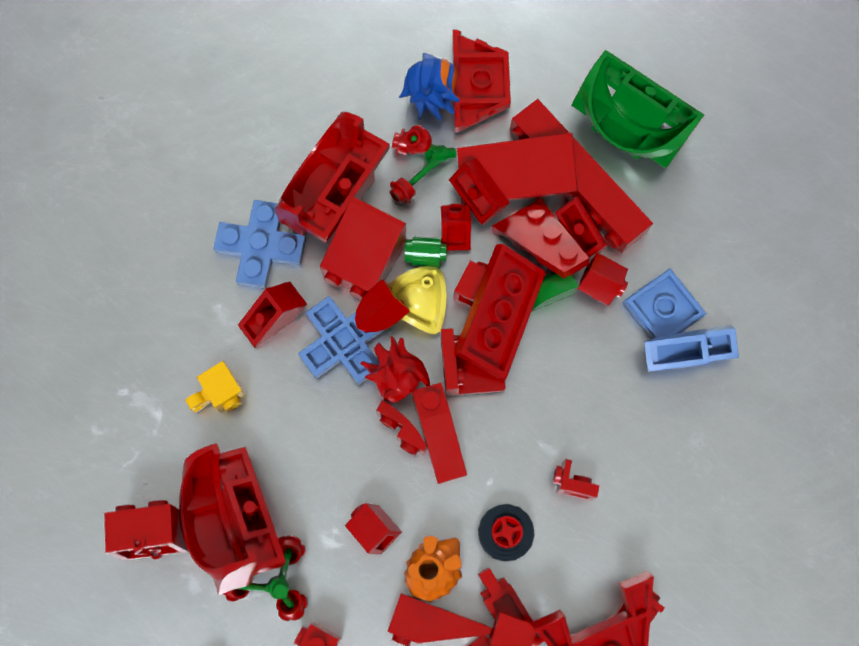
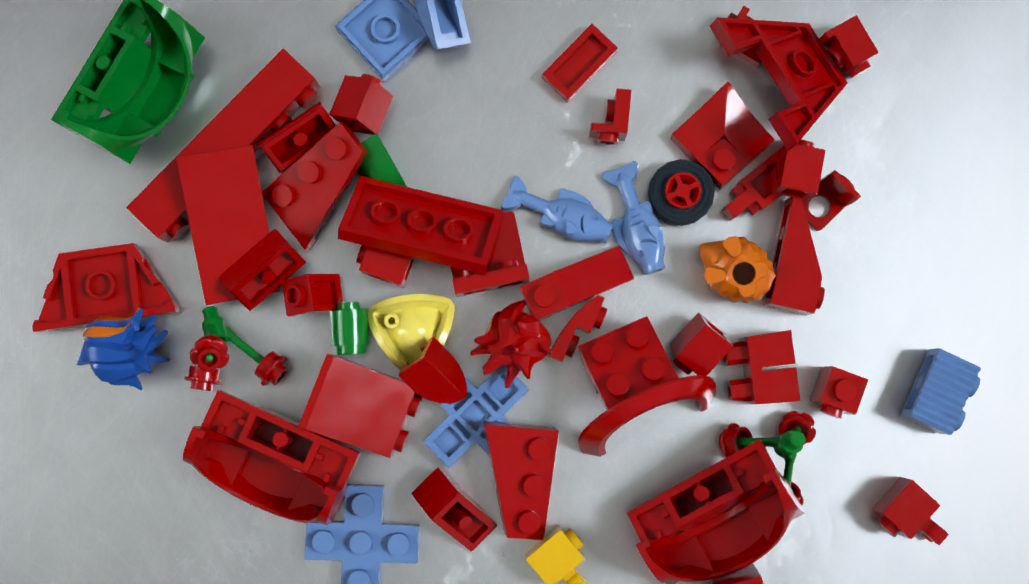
camera: 100 degrees left, 10 degrees up
none -> red wing [483,421,559,540]
none -> medium blue animal [501,176,614,244]
none -> red tile [542,24,618,103]
none -> red piece [578,316,716,457]
none -> medium blue animal [602,161,666,275]
none -> red plate [670,82,775,190]
none -> red hips [723,330,801,404]

